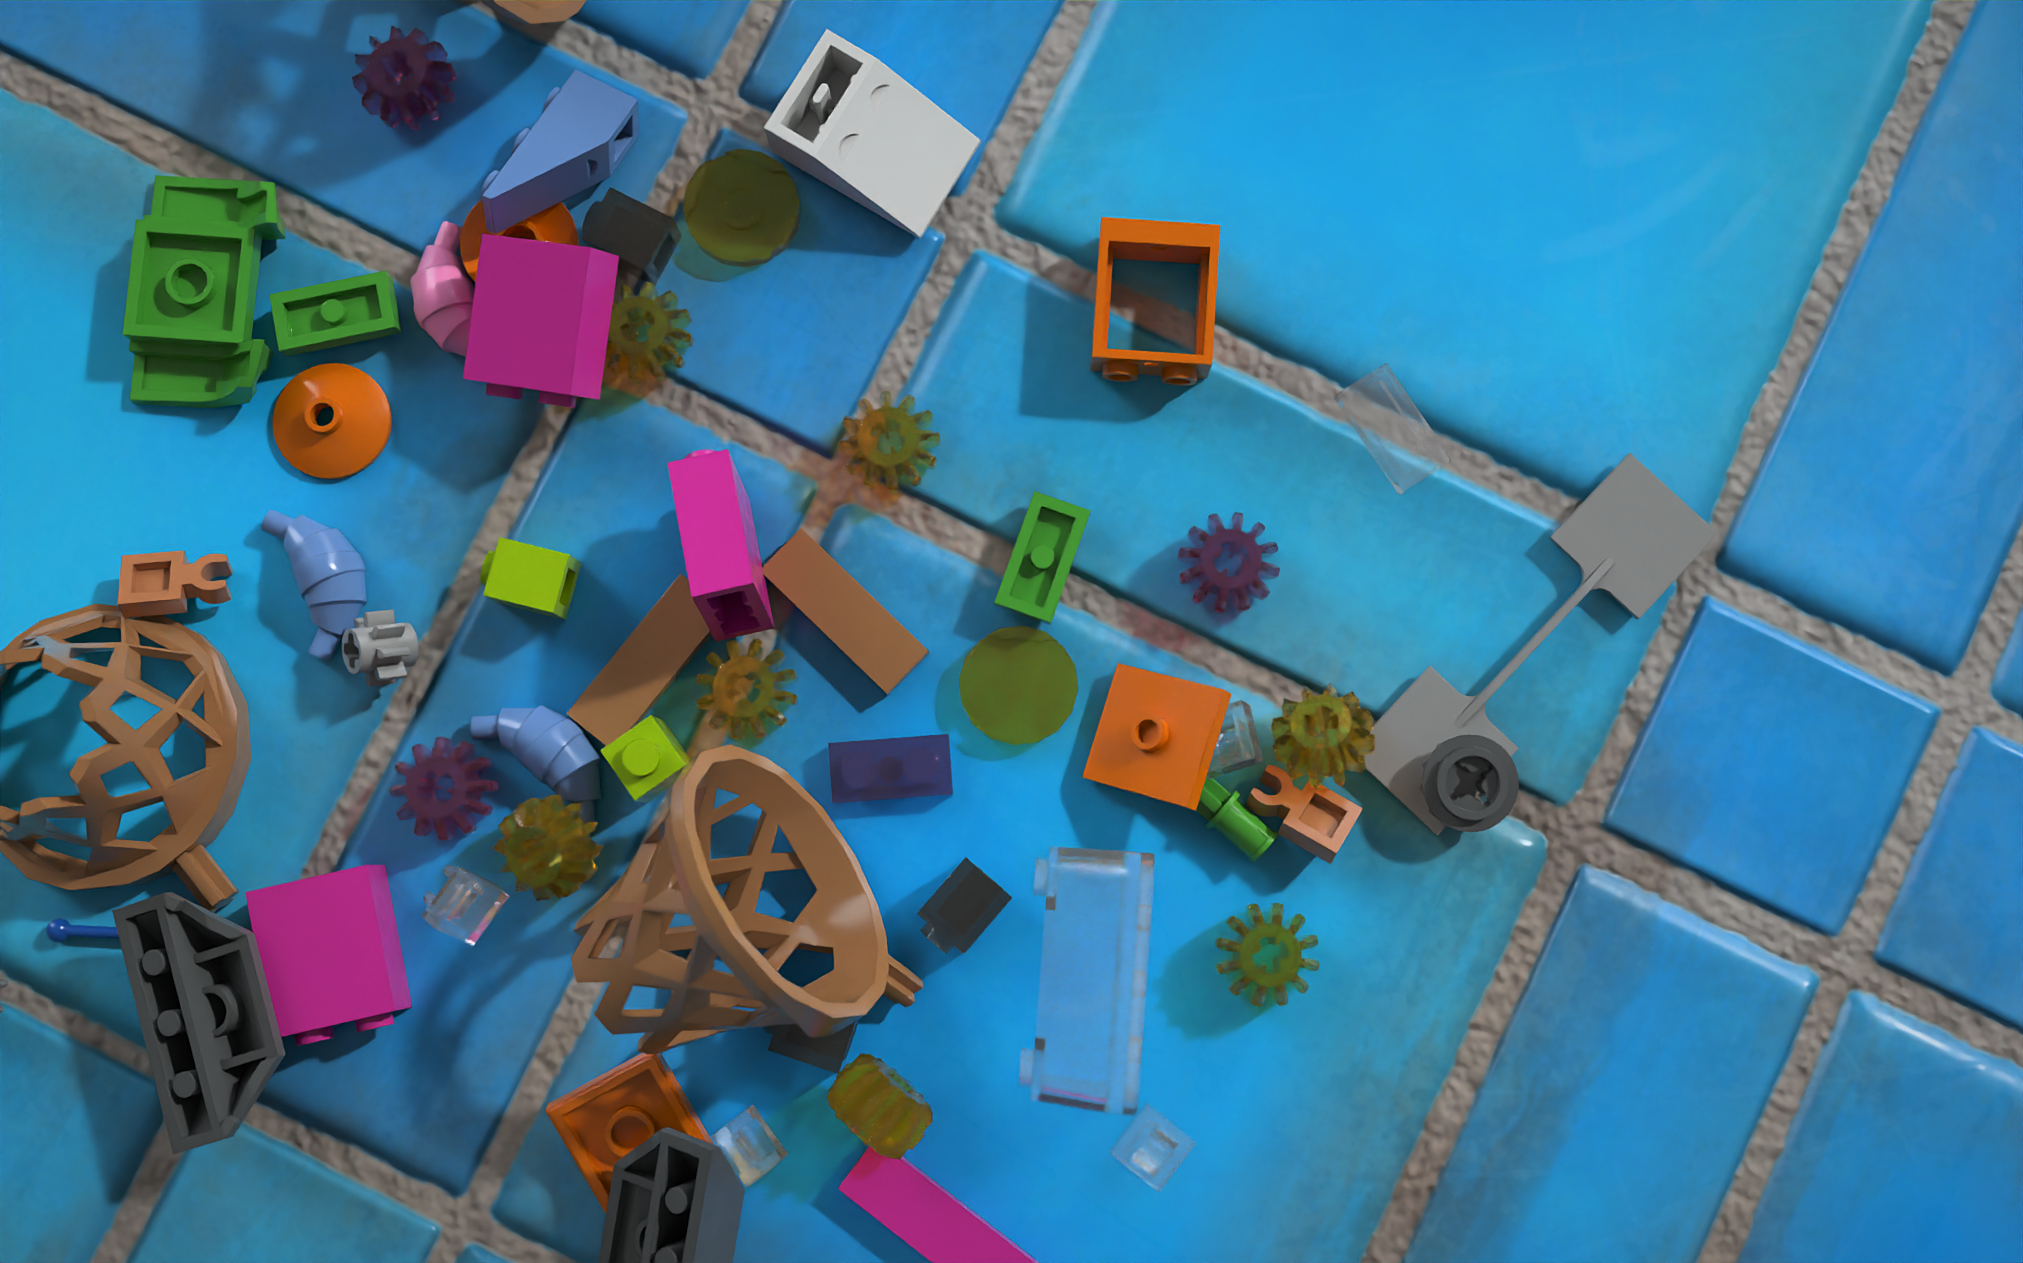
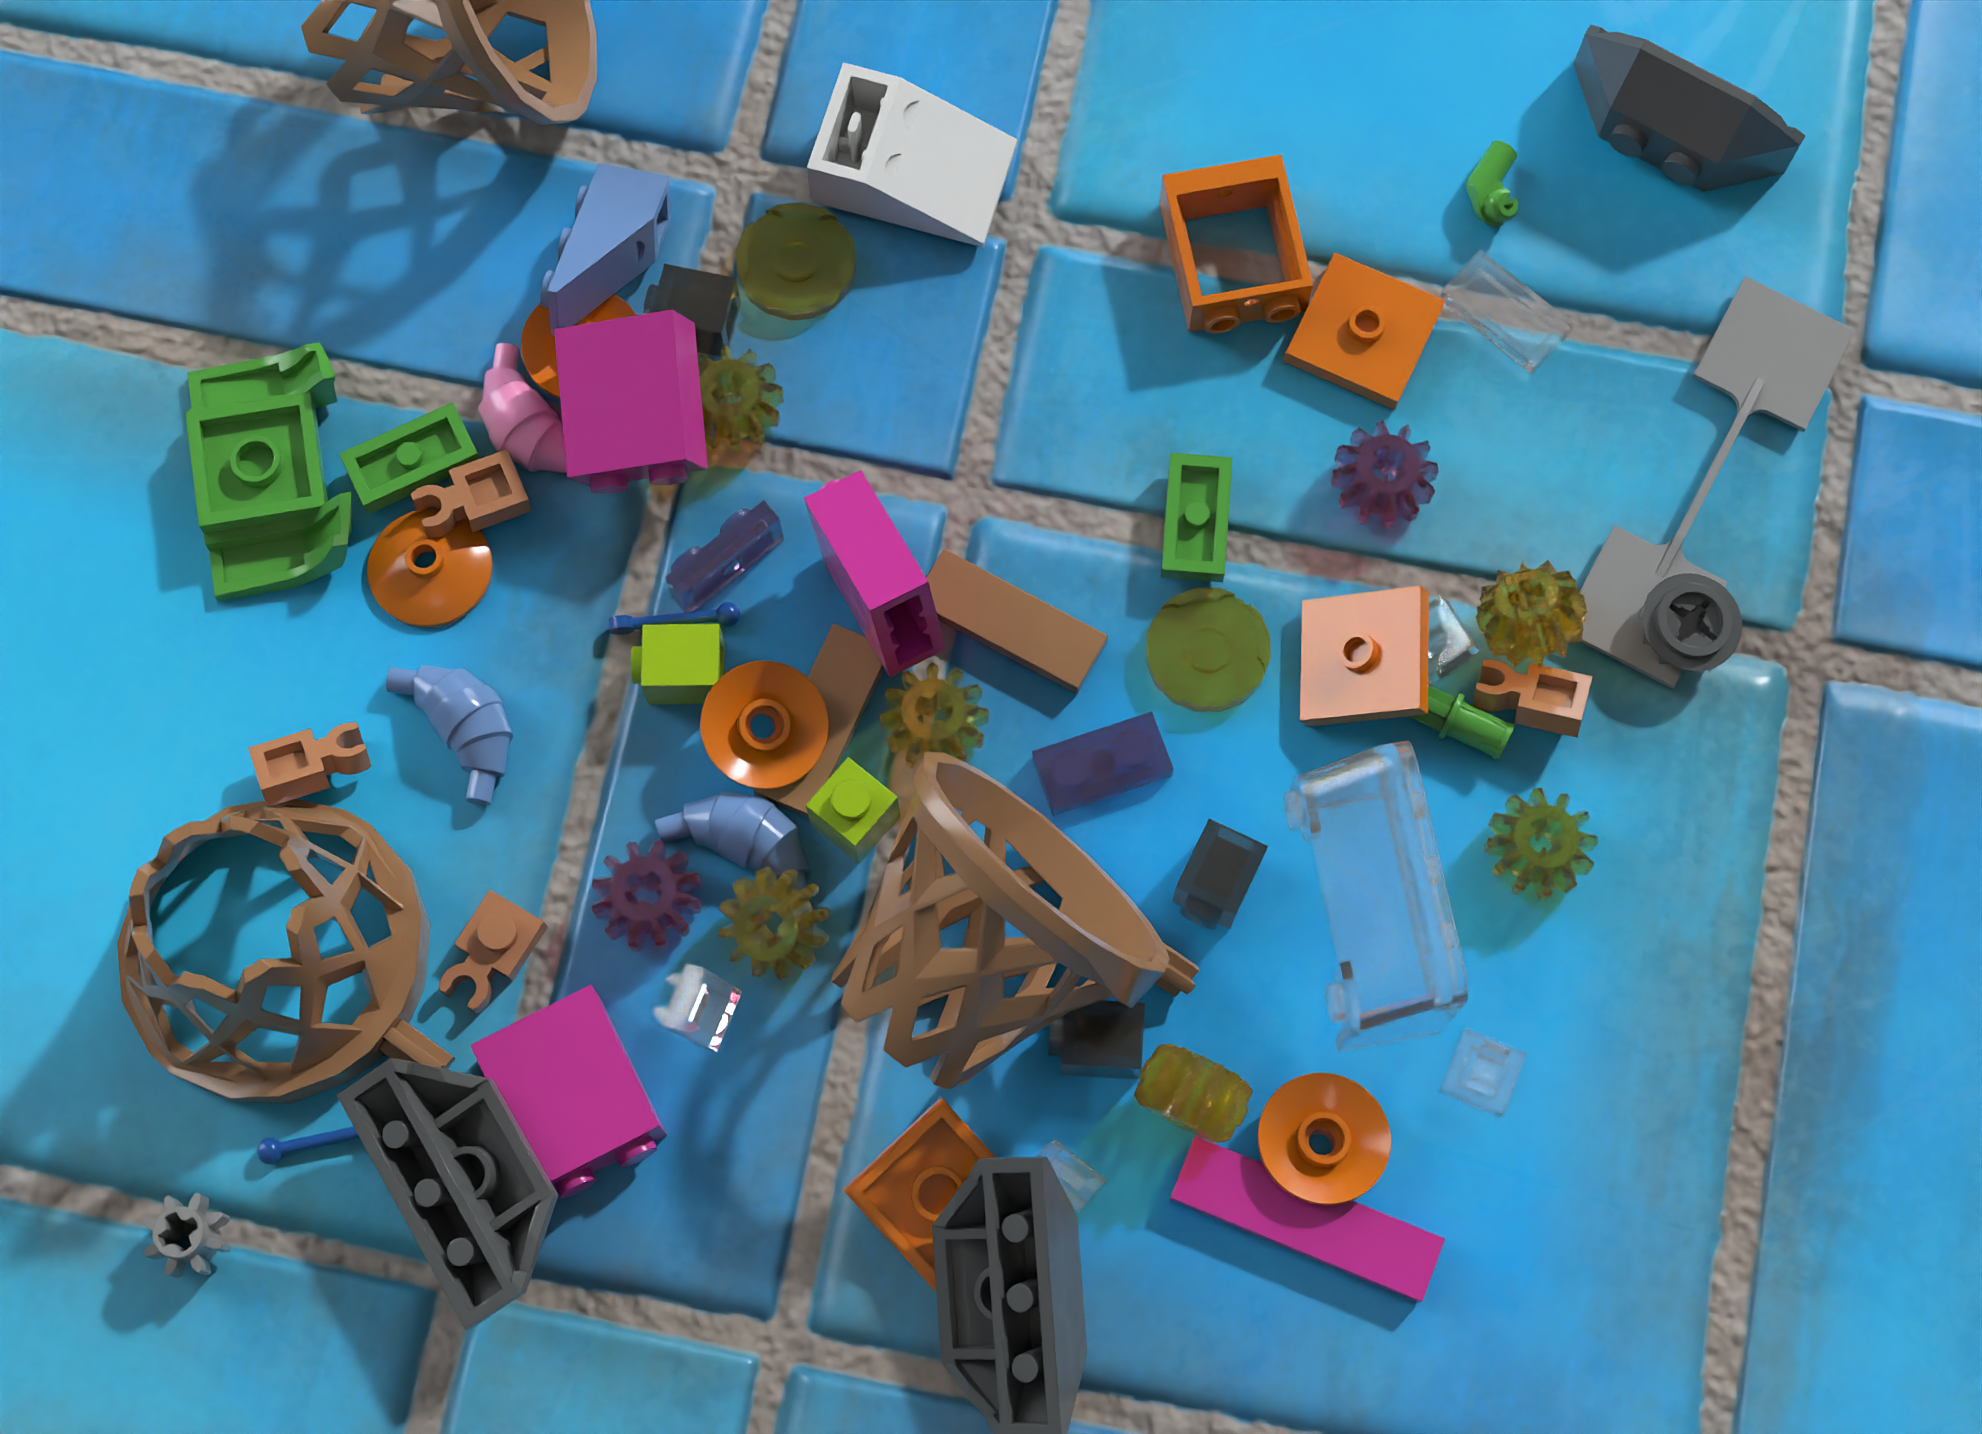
camera: 15 degrees left, 10 degrees down
light grey gear [342,609,419,687] -> none
gear [352,25,457,131] -> none
clear yellow gear [838,391,941,494] -> none
none -> nougat plate [411,449,531,539]
none -> nougat plate [439,889,548,1014]
none -> blue hinge [609,602,740,635]
none -> clear purple plate [665,500,784,612]
none -> orange dish [700,660,829,789]
none -> orange dish [1257,1073,1391,1206]
none -> orange plate [1283,252,1446,410]
none -> bright green arm [1466,140,1518,227]
none -> dark grey wedge [1573,25,1805,192]

